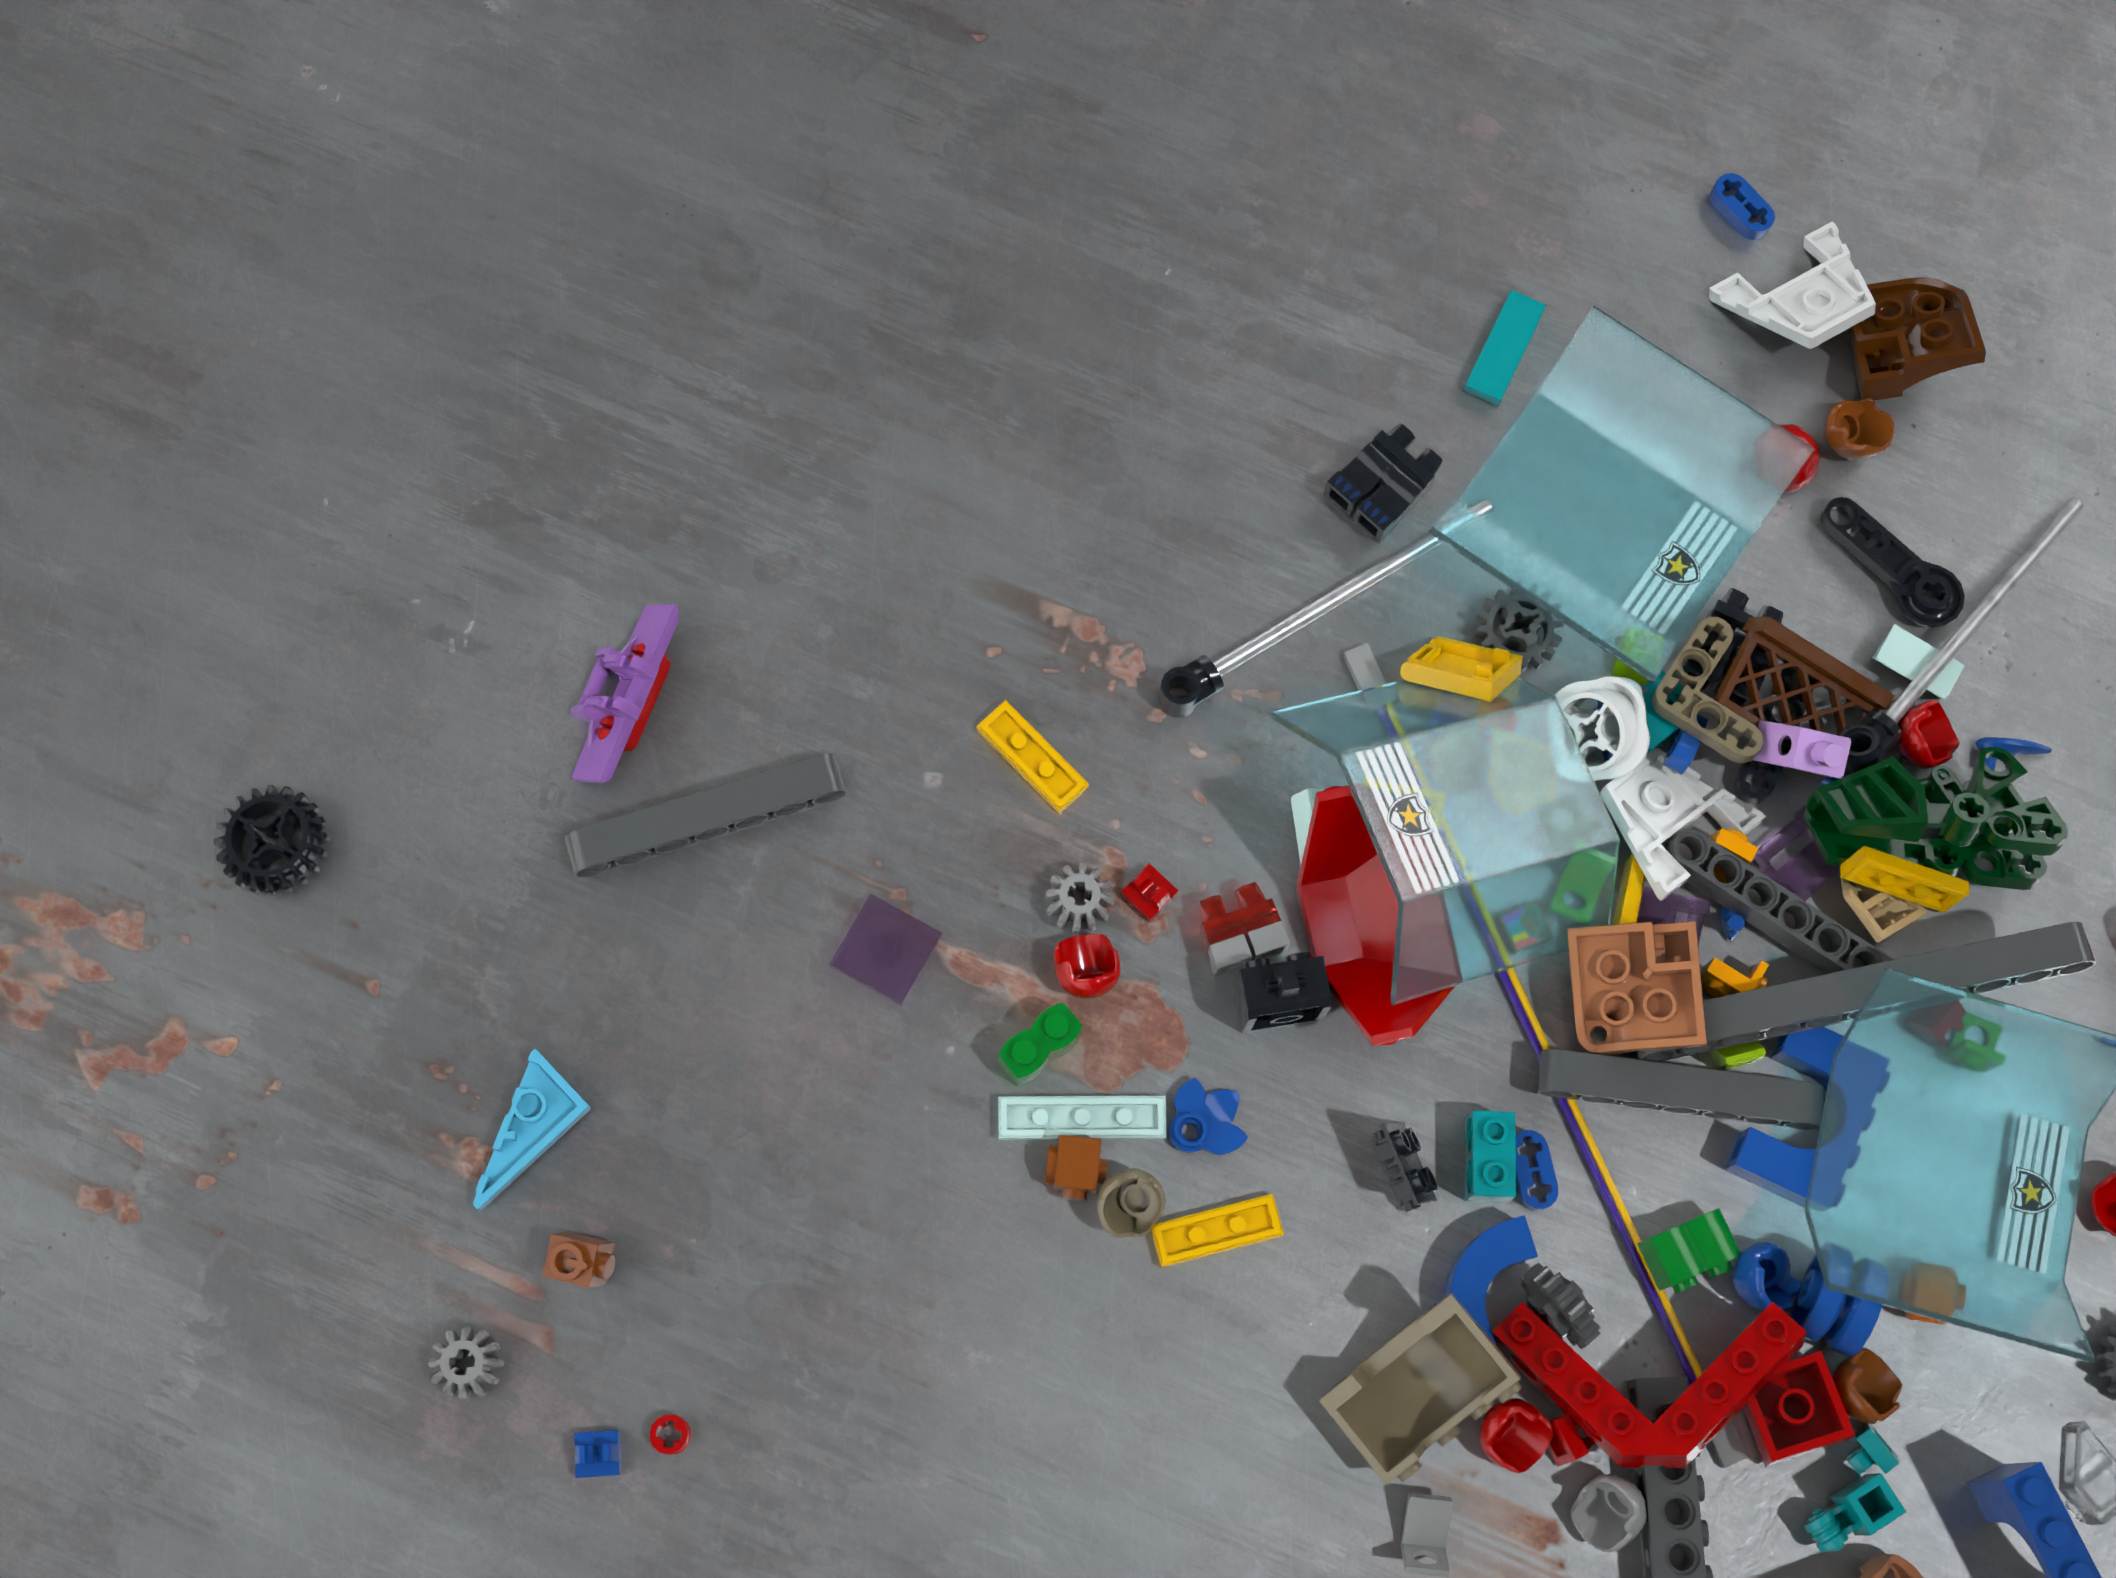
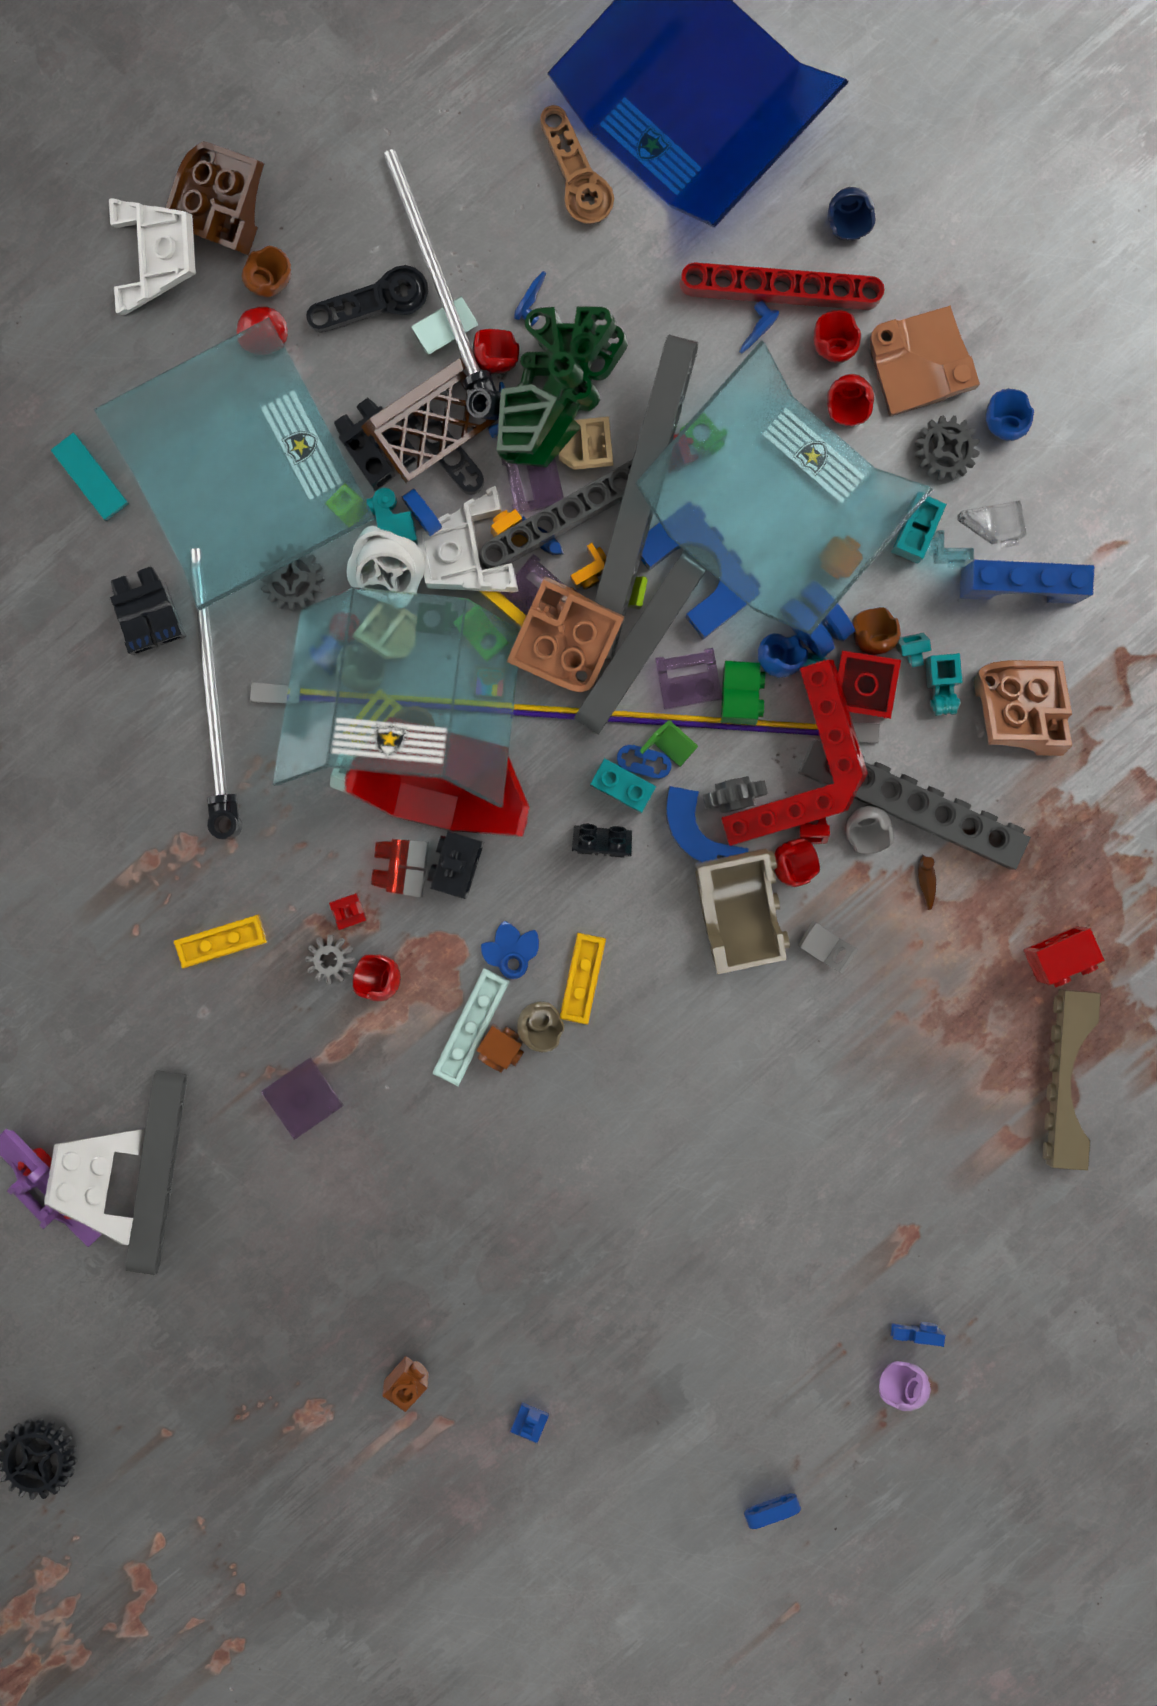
camera: 55 degrees left, 15 degrees up
light grey gear [428,1326,504,1401] -> none
medium azure wing [472,1049,592,1212] -> none
red bush [649,1414,692,1455] -> none
green brick [998,1003,1083,1086] -> none
yellow container [1400,636,1523,702] -> none
dark tan beam [1652,617,1763,763] -> none
blue beam [1710,173,1775,240] -> none
lavender torso [1752,720,1851,779] -> none
yellow tile [1840,846,1970,913] -> none
none -> white wing [44,1129,145,1245]
none -> bright green bracket [640,720,698,767]
none -> clear purple plate [655,648,722,710]
none -> teal brick [891,493,947,564]
none -> clear light blue bracket [929,530,974,569]

